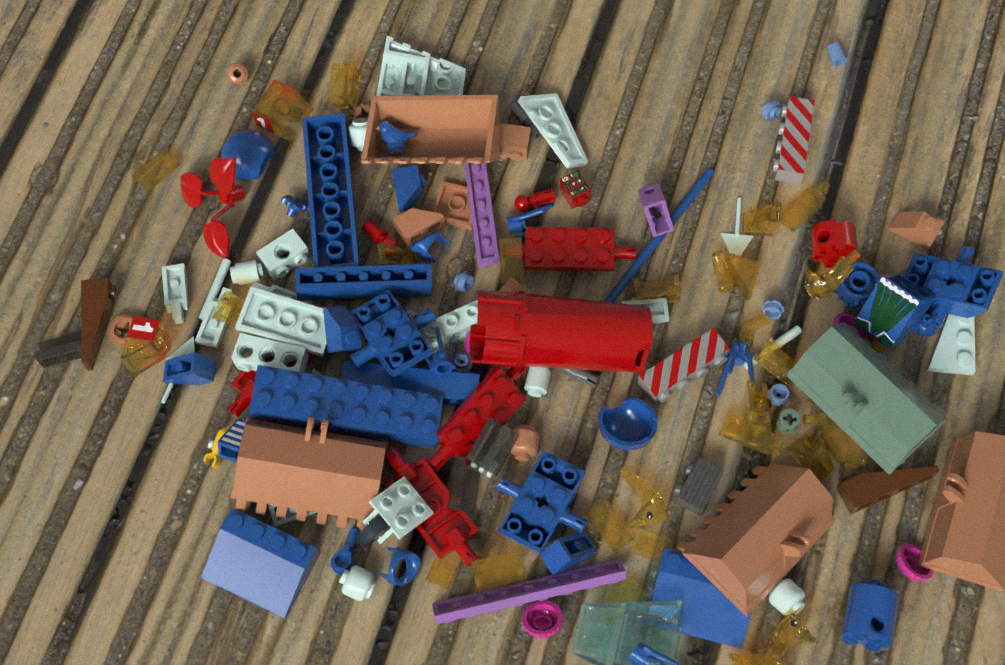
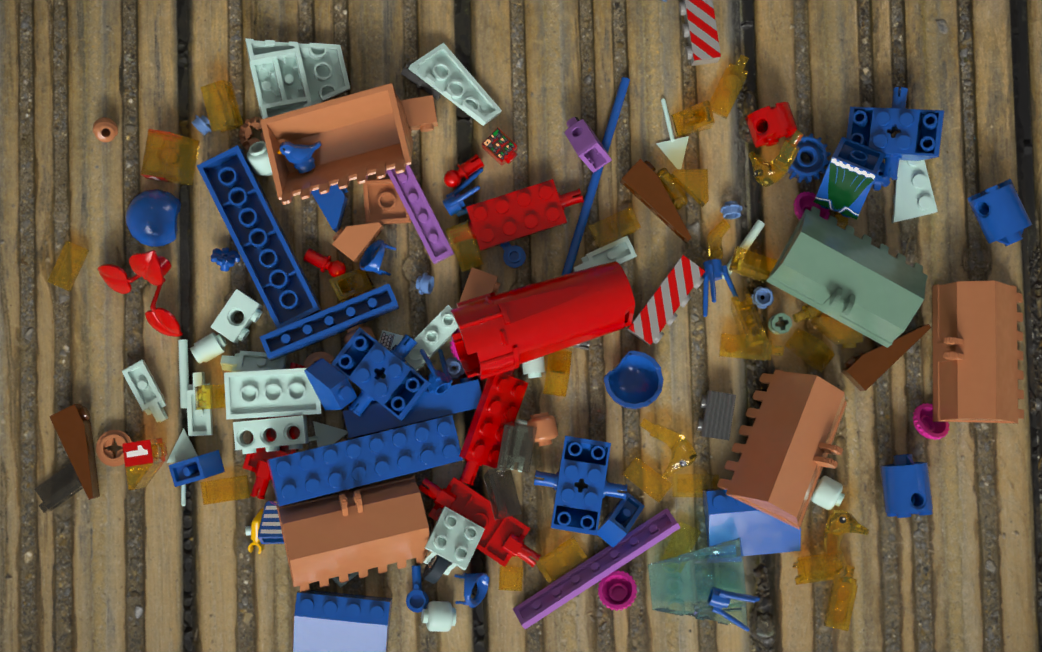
camera: 25 degrees left, 20 degrees up
nougat slope [889,211,944,251] -> none
none -> medium blue plate [191,115,213,136]
none -> clear yellow tile [200,475,251,505]
none -> blue plate [500,242,526,268]
none -> clear yellow slope [543,350,572,397]
none -> reddish brown slope [620,159,692,243]

